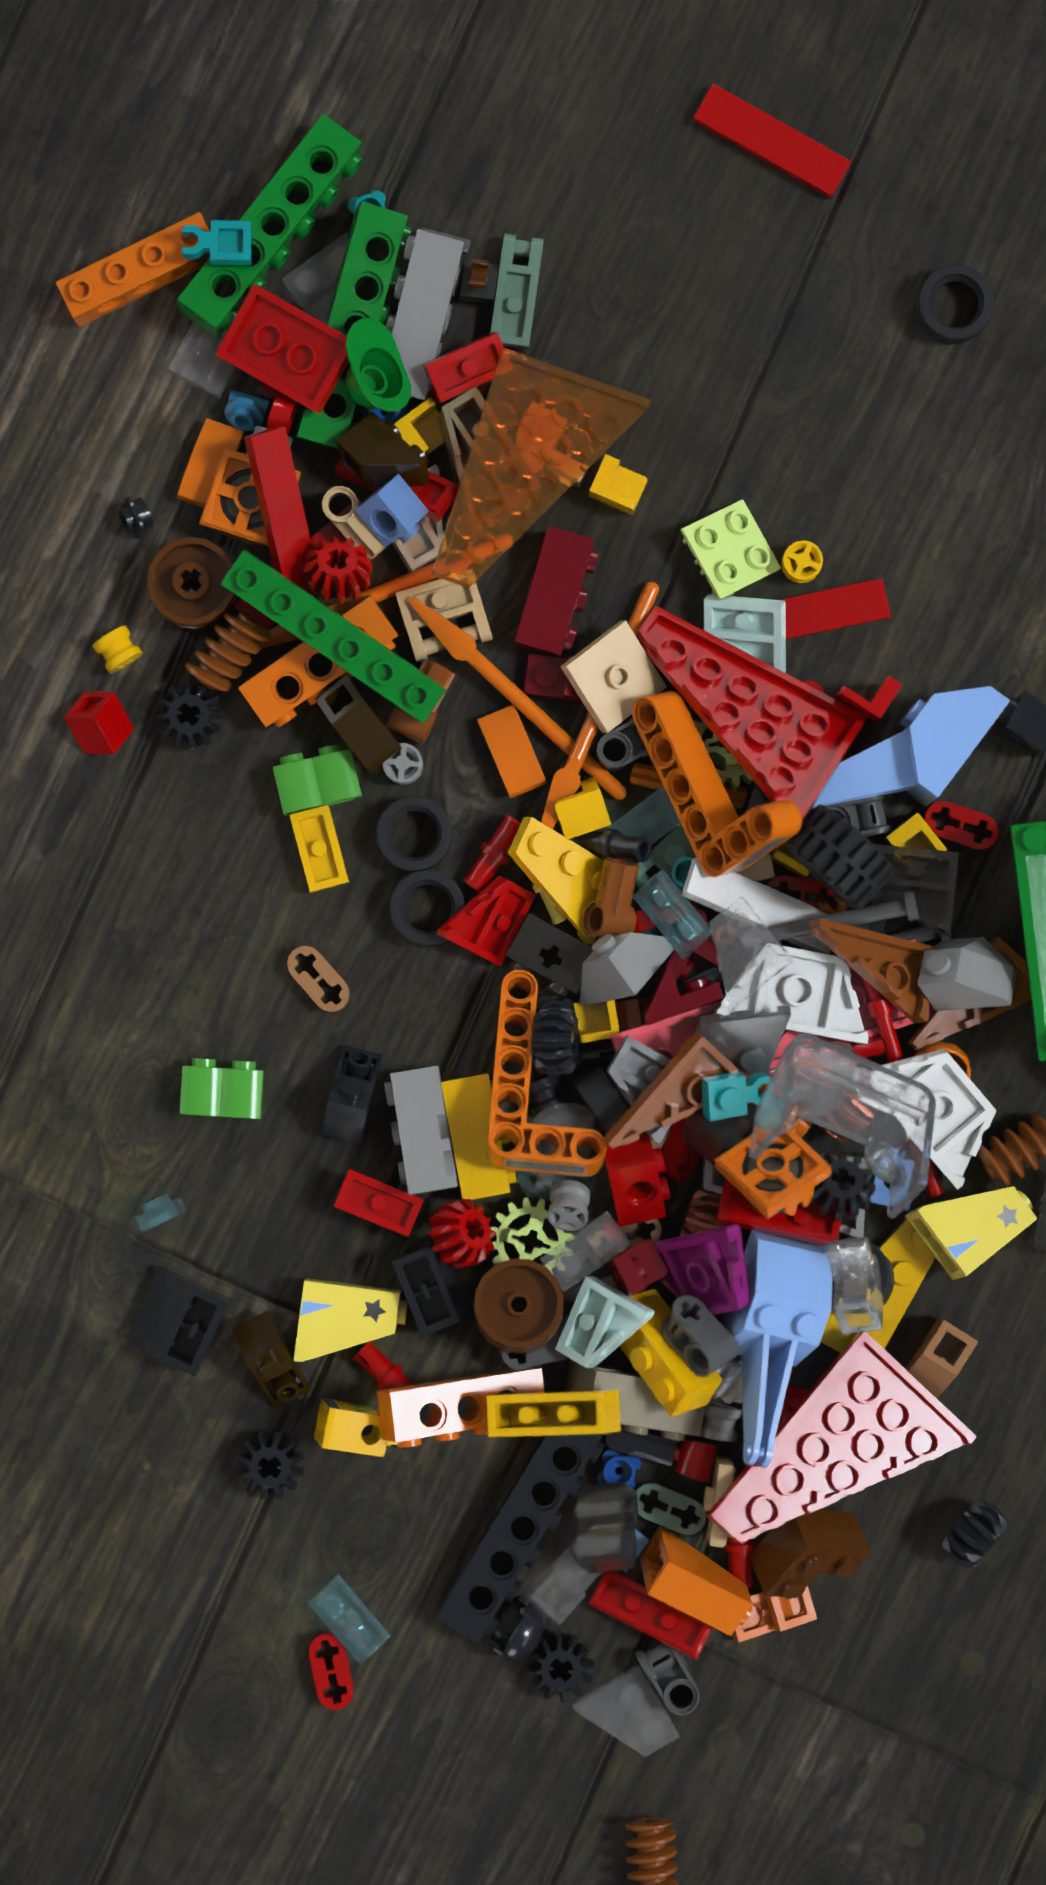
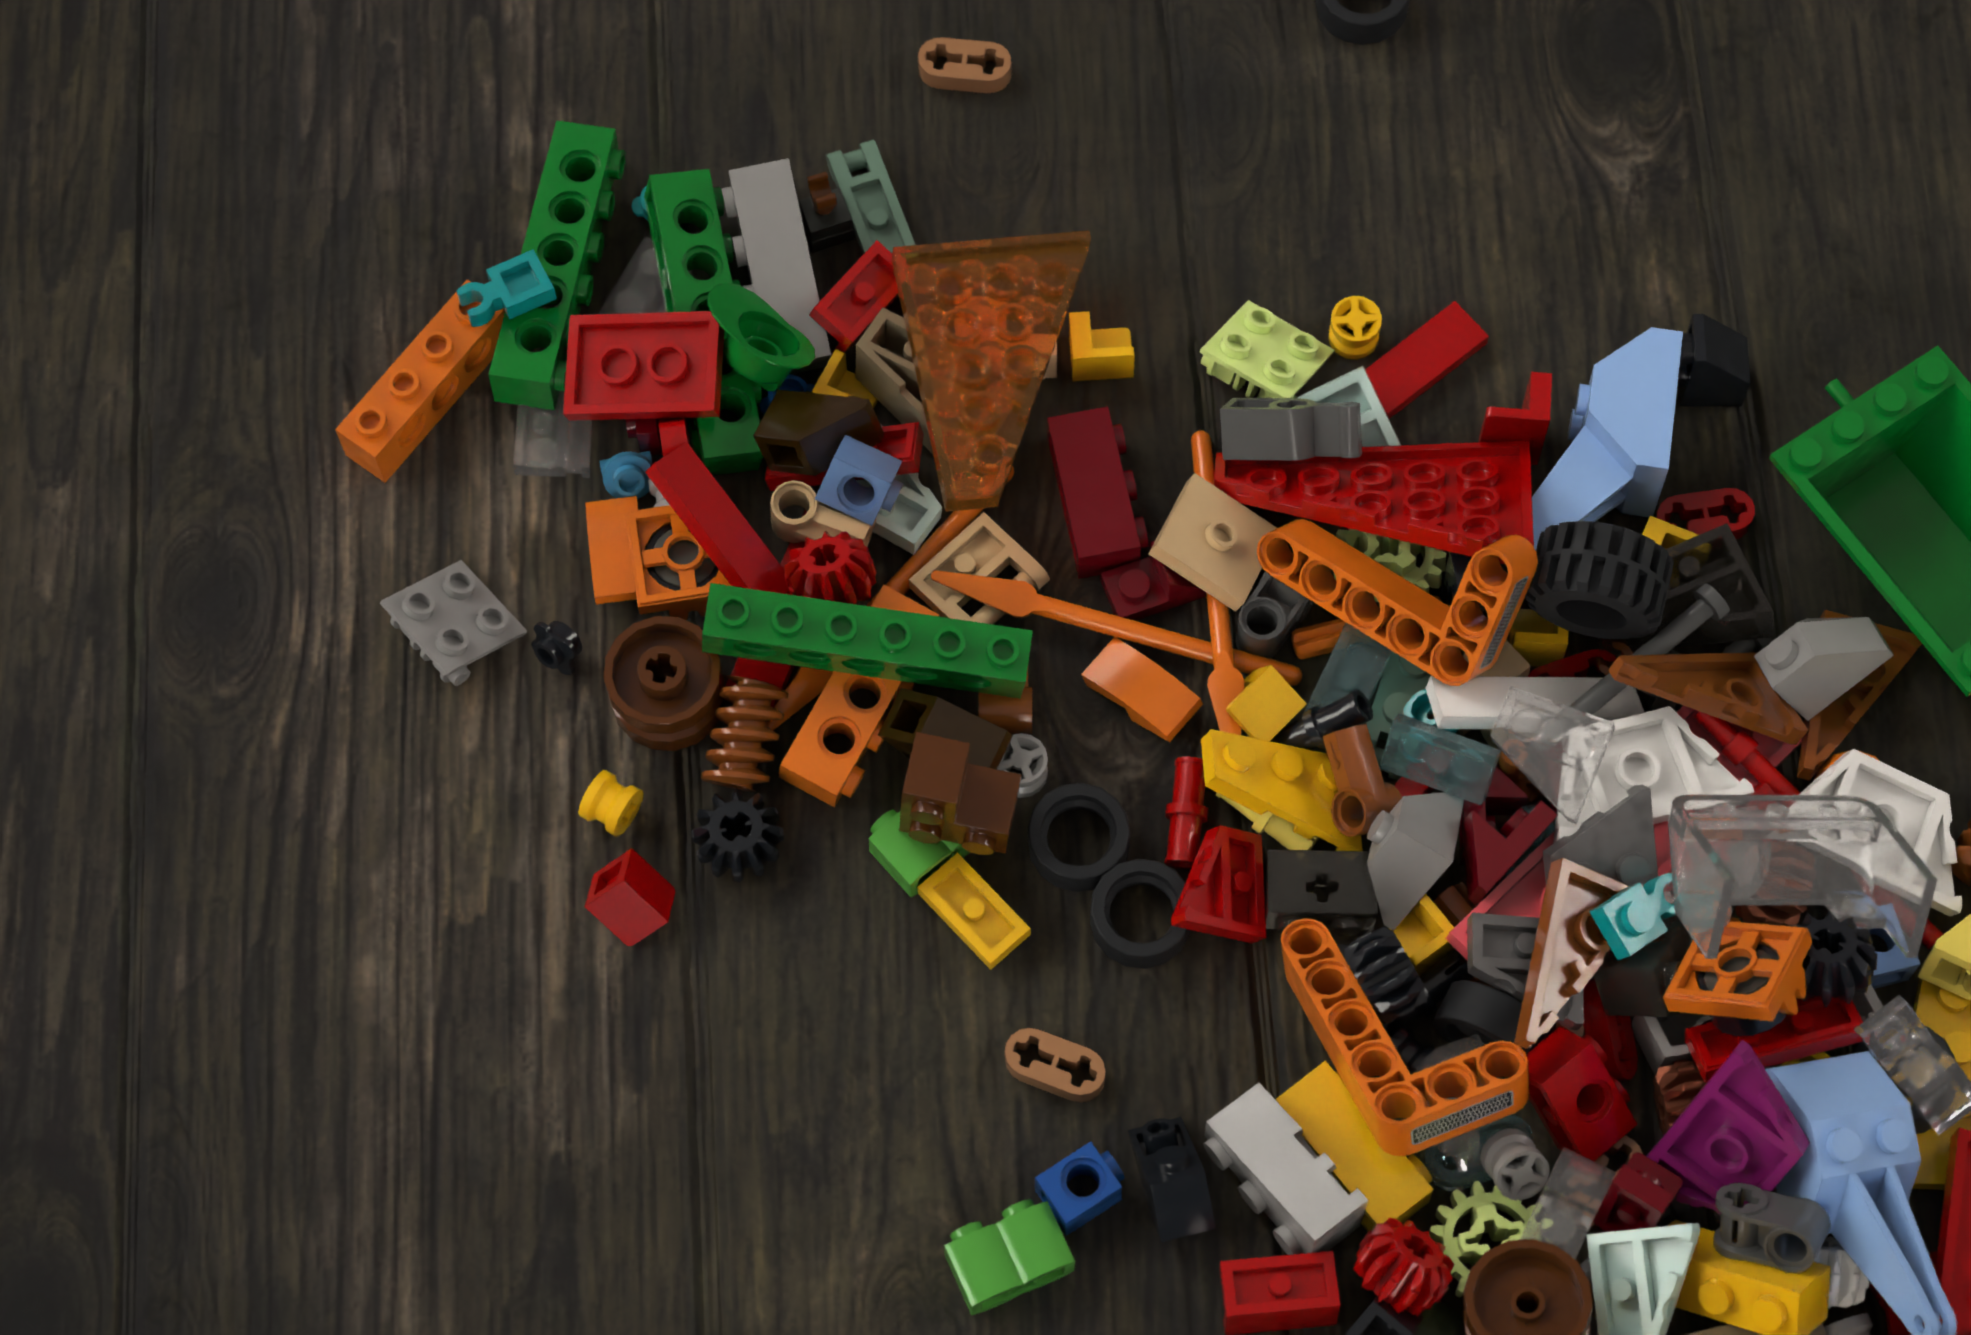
camera: 30 degrees left, 20 degrees down
none -> light grey hinge [380,560,527,686]
none -> reddish brown brick [899,732,1021,855]
none -> medium nougat beam [918,37,1012,93]
none -> blue brick [1035,1141,1125,1236]
none -> dark grey piece [1220,398,1362,461]

